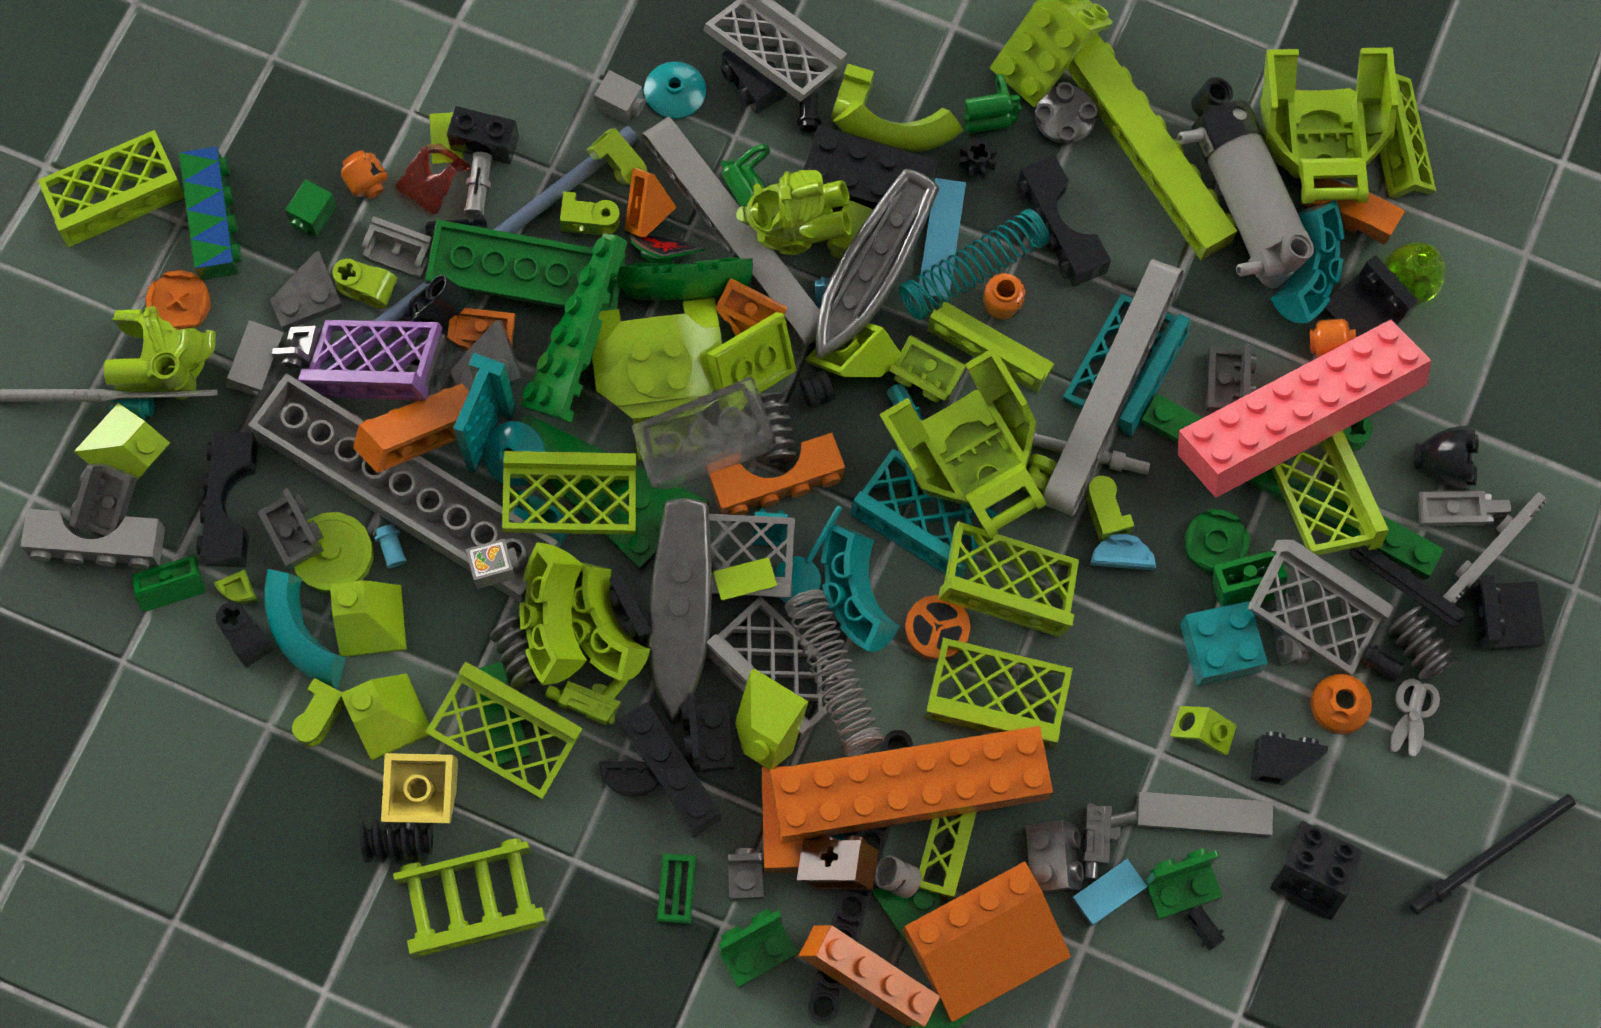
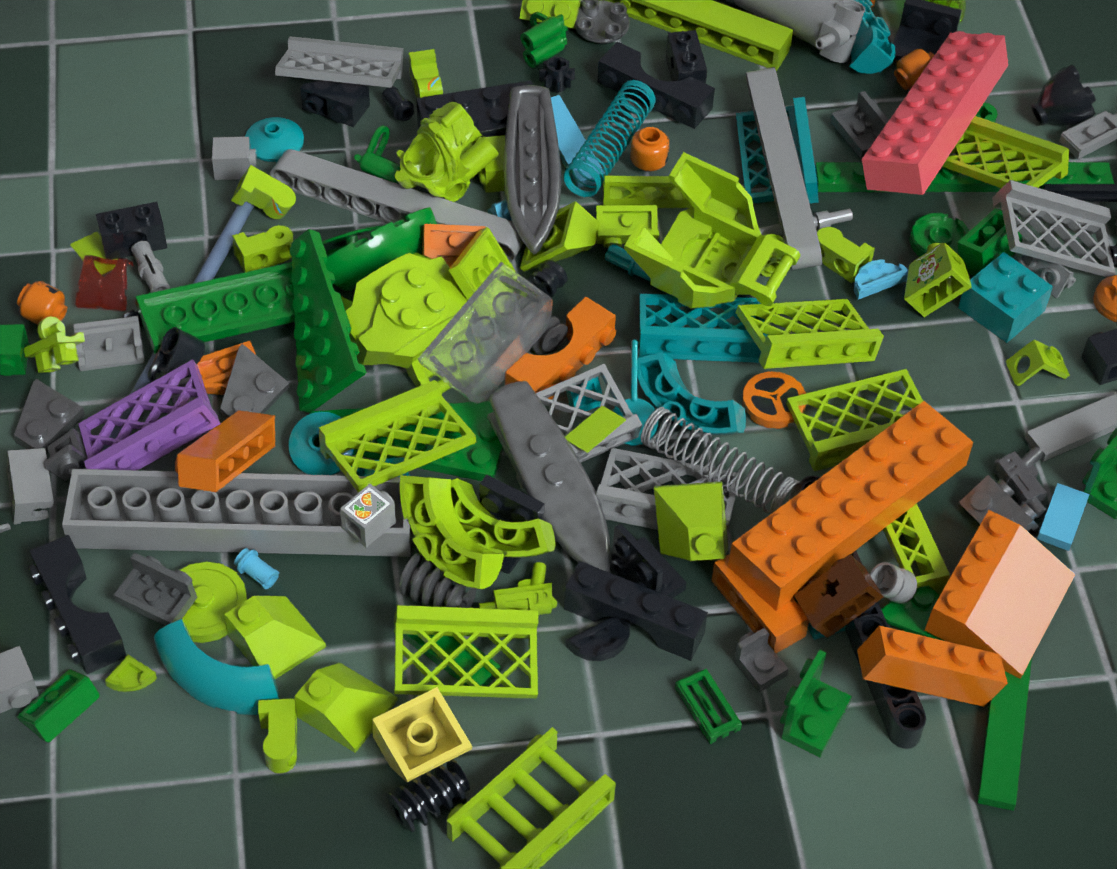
camera: 30 degrees left, 20 degrees down
black piece [216,602,274,668] -> none
lime piece [332,258,397,309] -> none
teal fence [453,353,516,473] -> none
orange slope [624,168,677,237] -> none
lime brick [832,100,964,153] -> none
none -> lime hips [24,316,85,373]
none -> black brick [666,30,707,84]
none -> lime torso [904,243,972,317]

